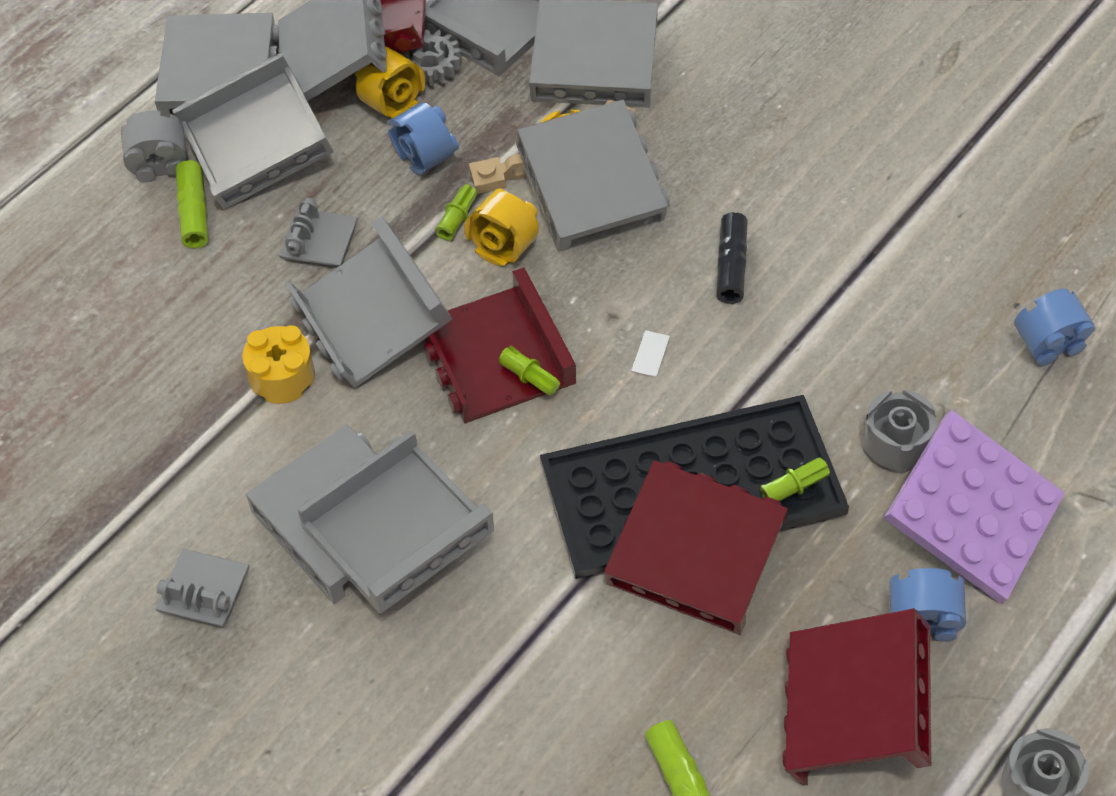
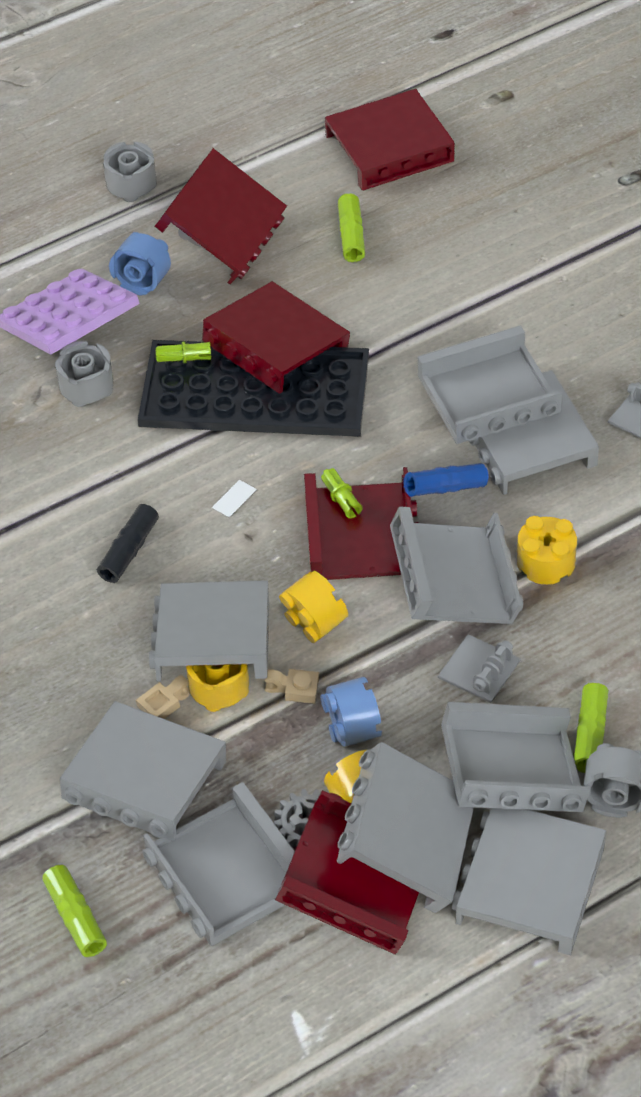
camera: 160 degrees left, 5 degrees down
lime axle [435,184,477,241] -> none
none -> blue axle [404,463,489,497]

